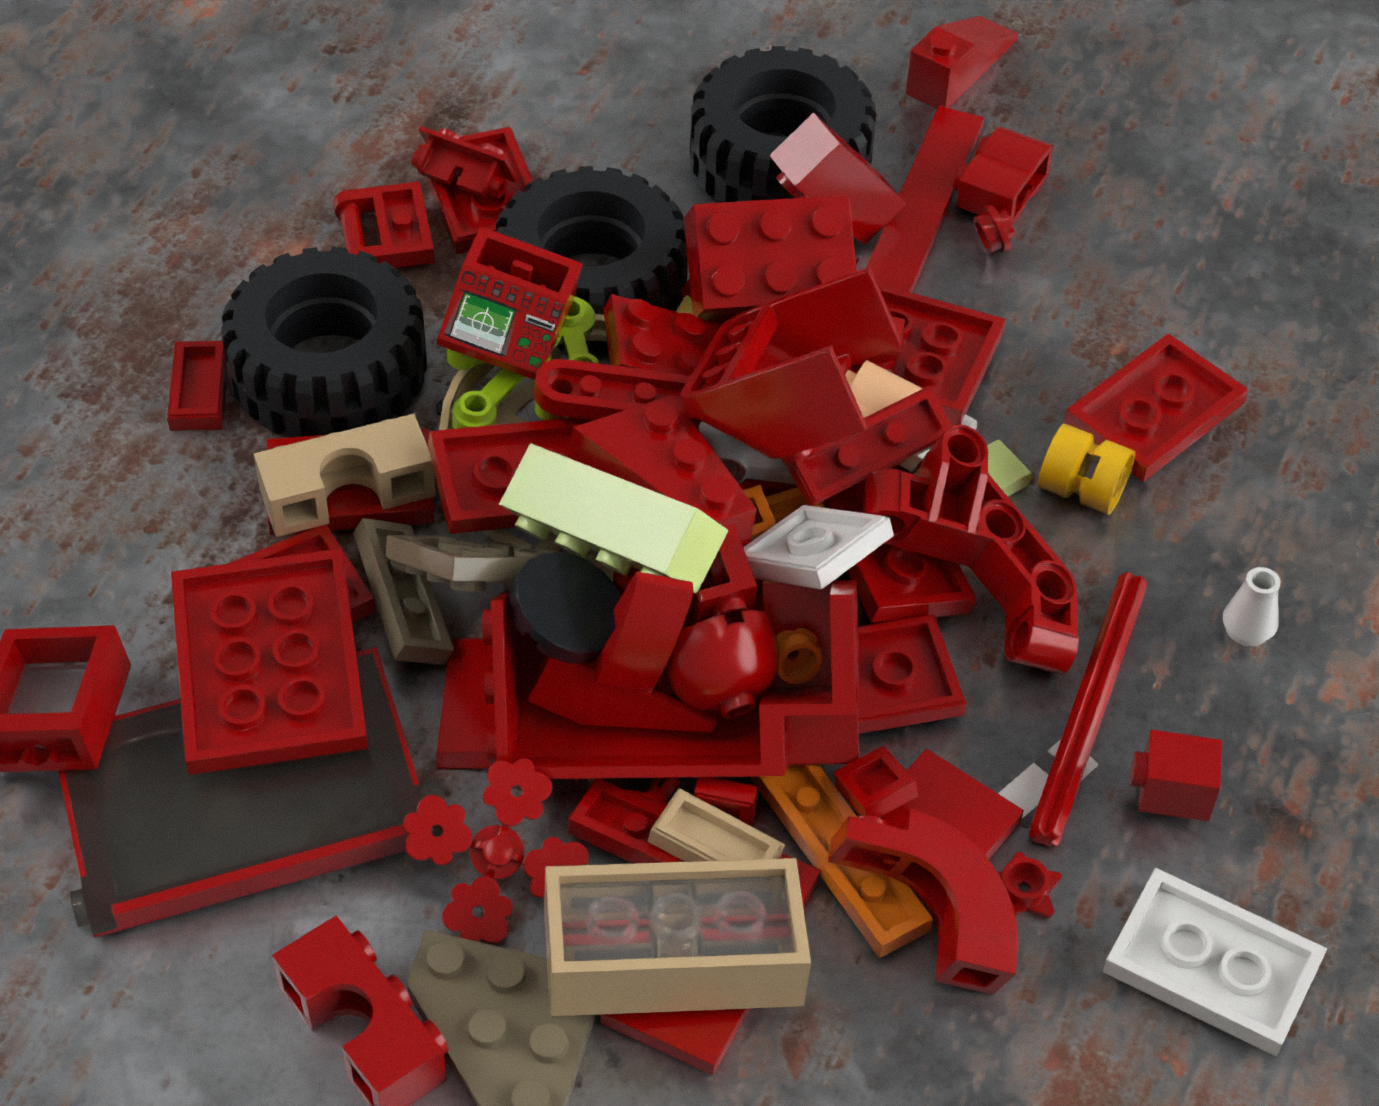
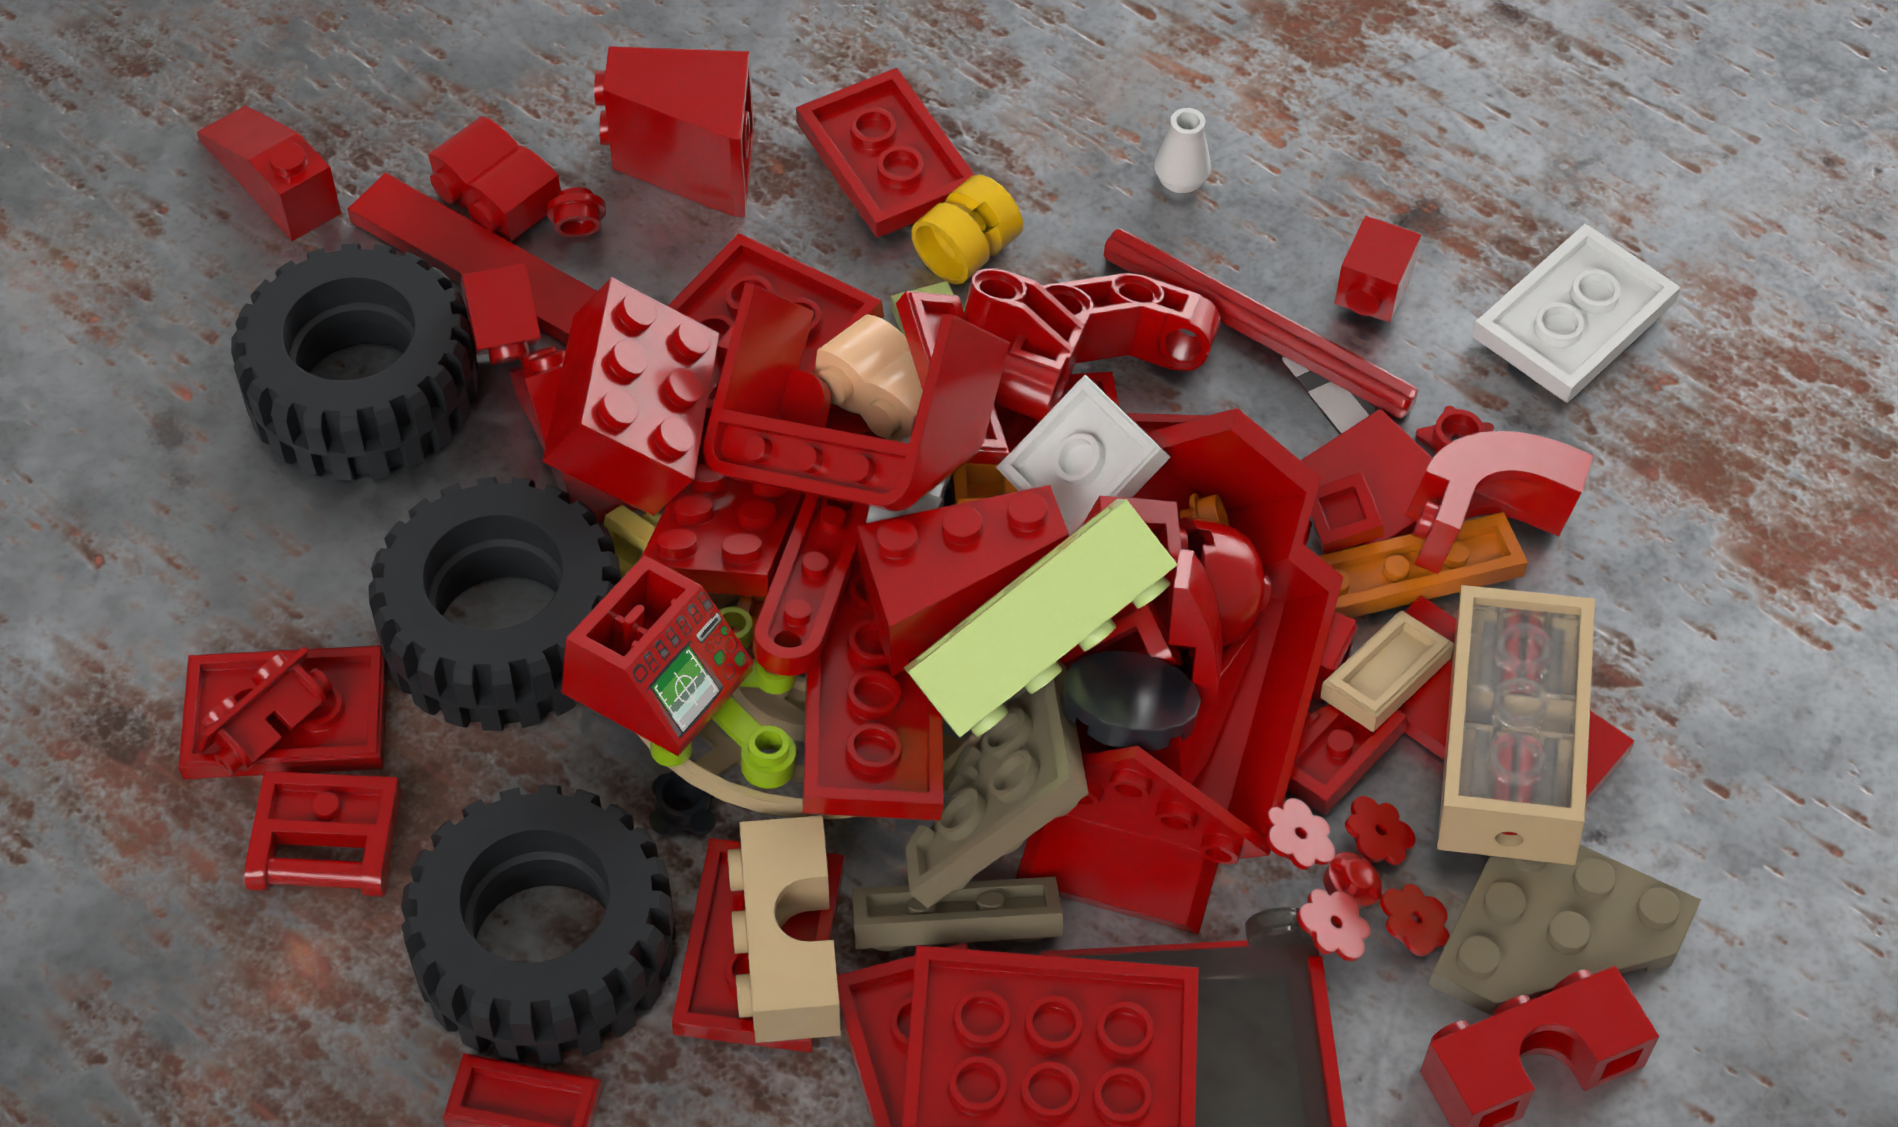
camera: 75 degrees left, 5 degrees up
none -> red slope [594,46,754,218]

